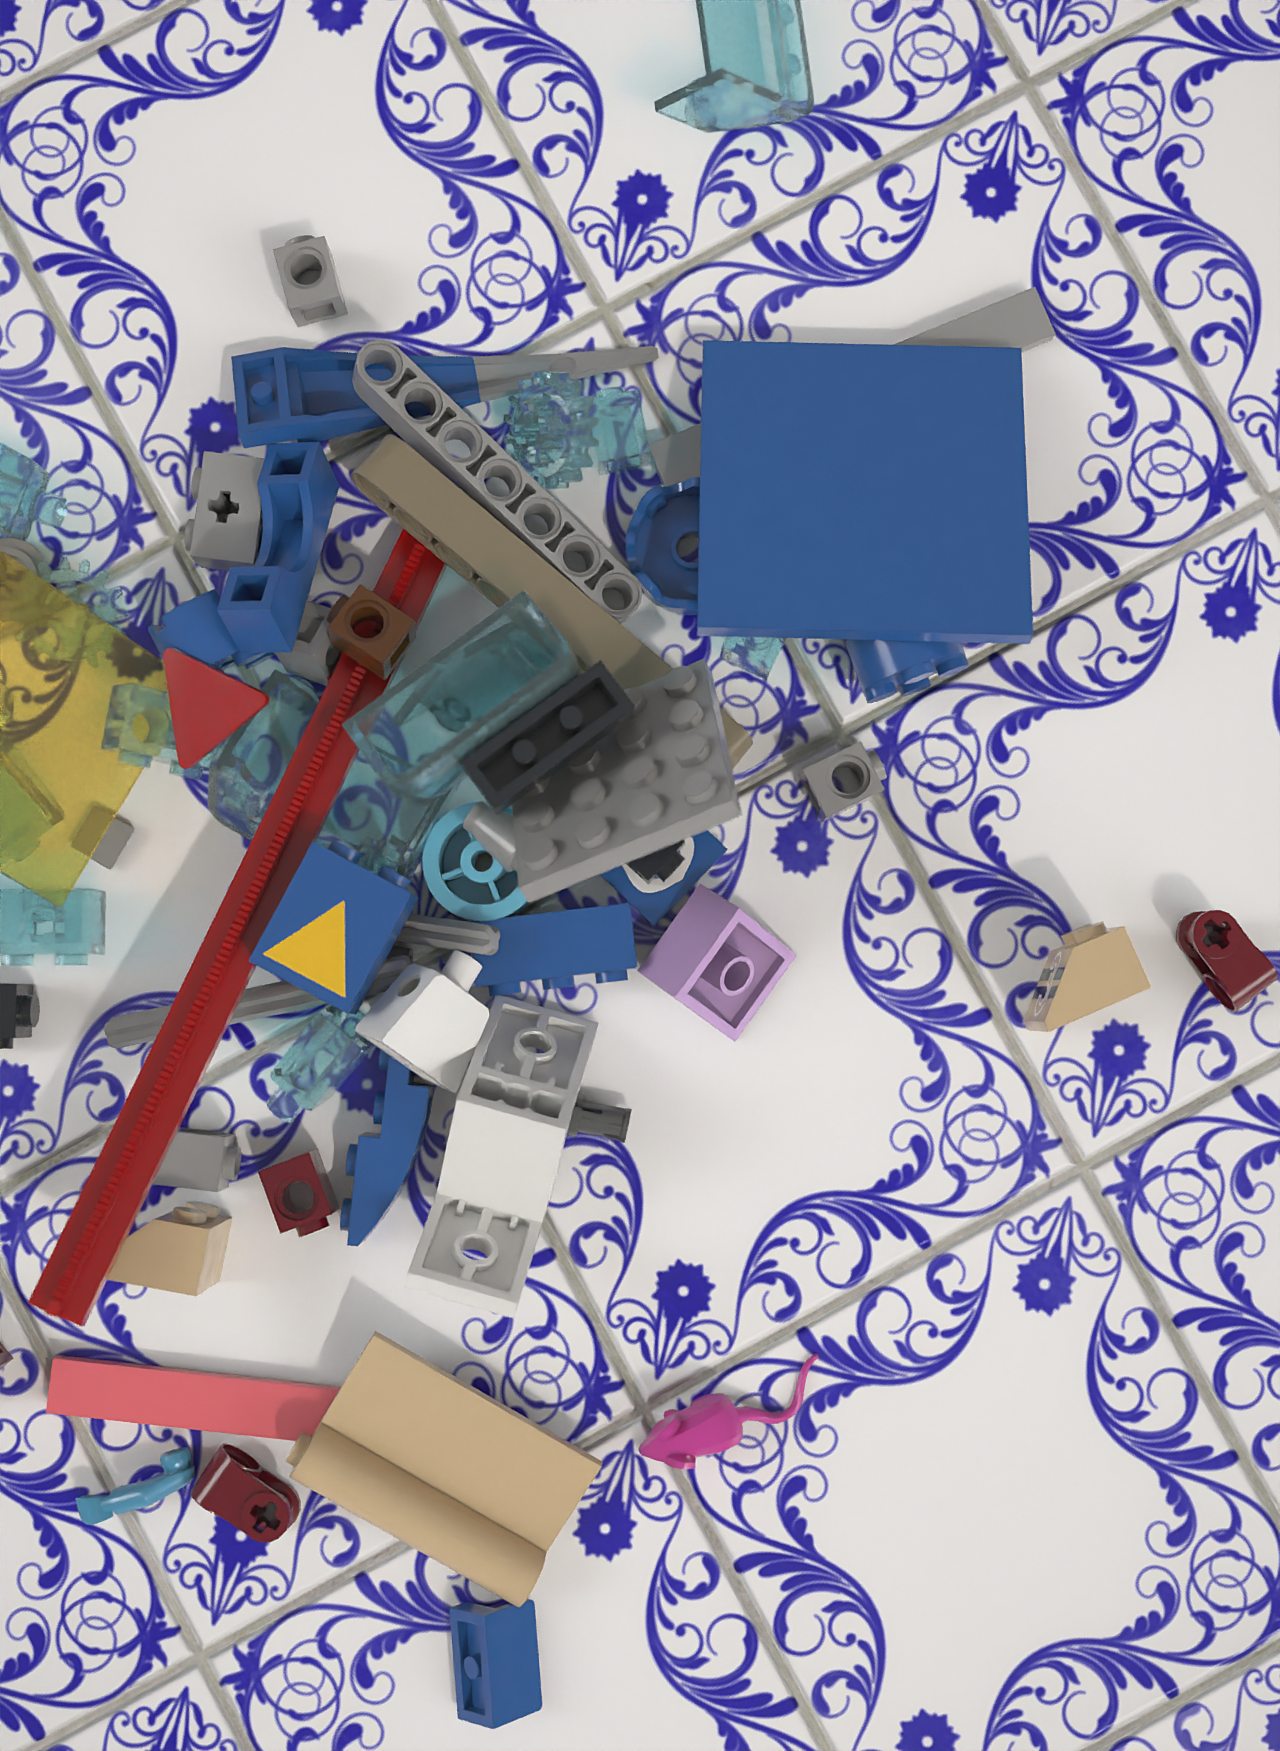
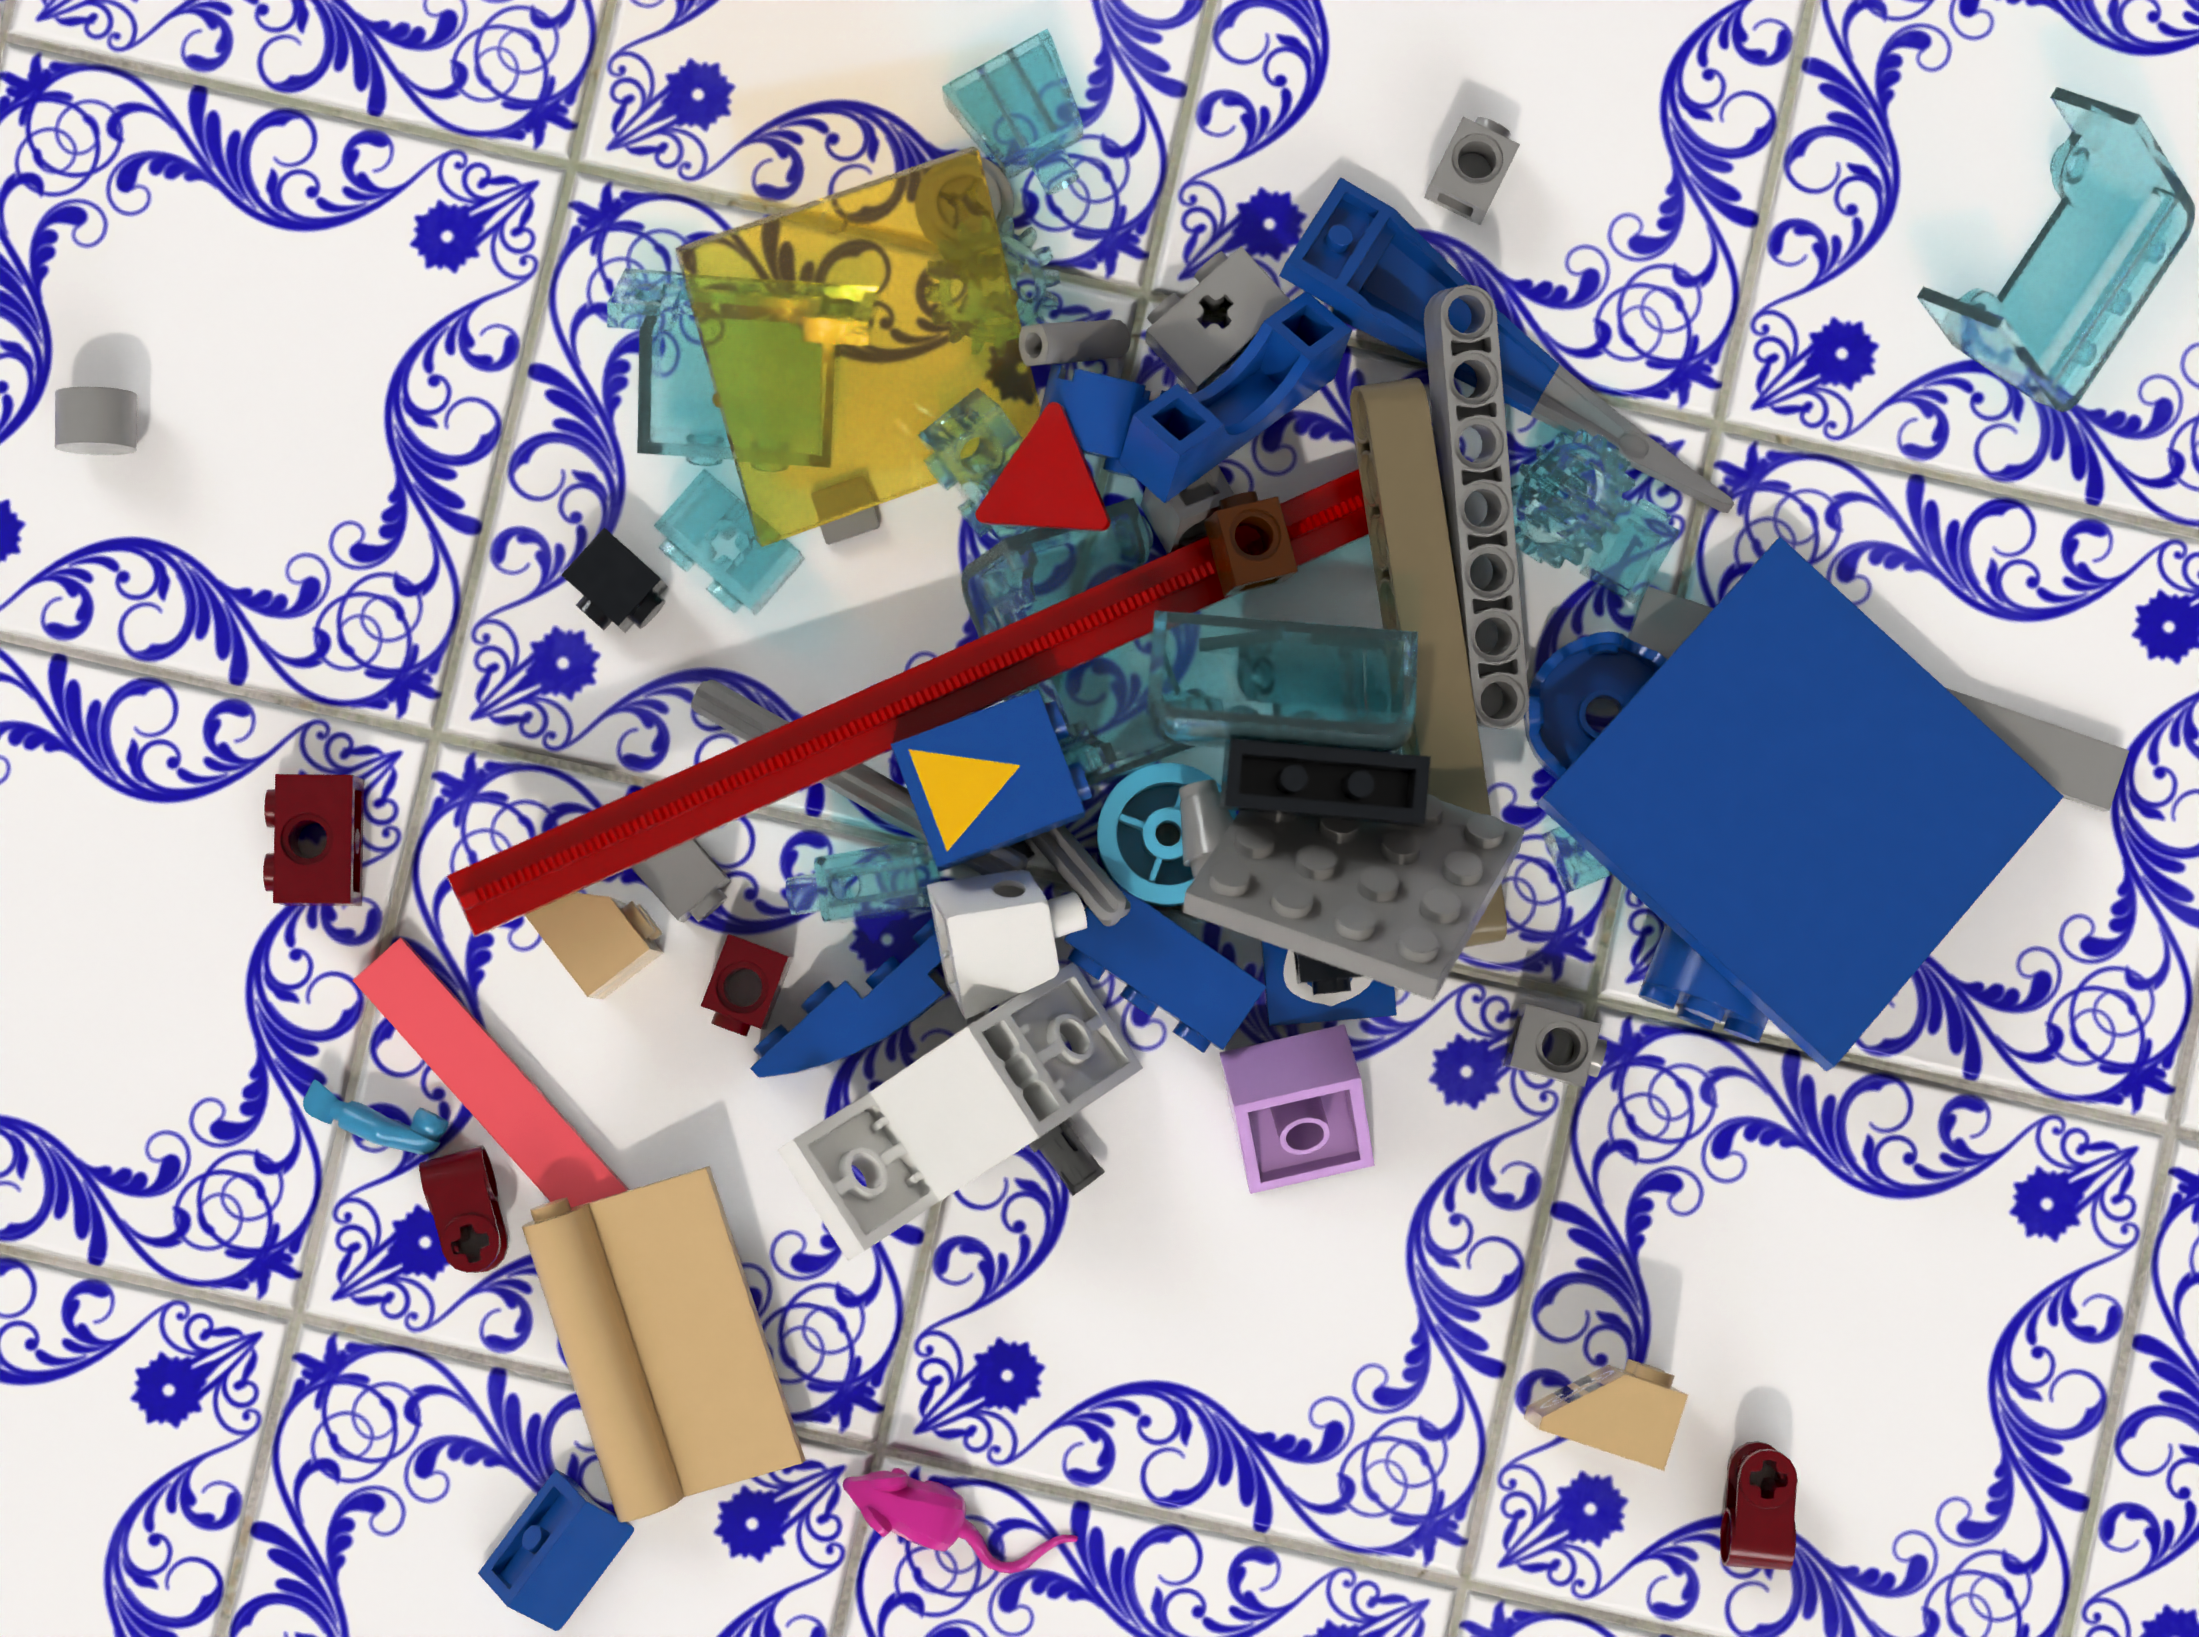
camera: 35 degrees right, 0 degrees up
none -> light grey bar [1019,319,1131,366]

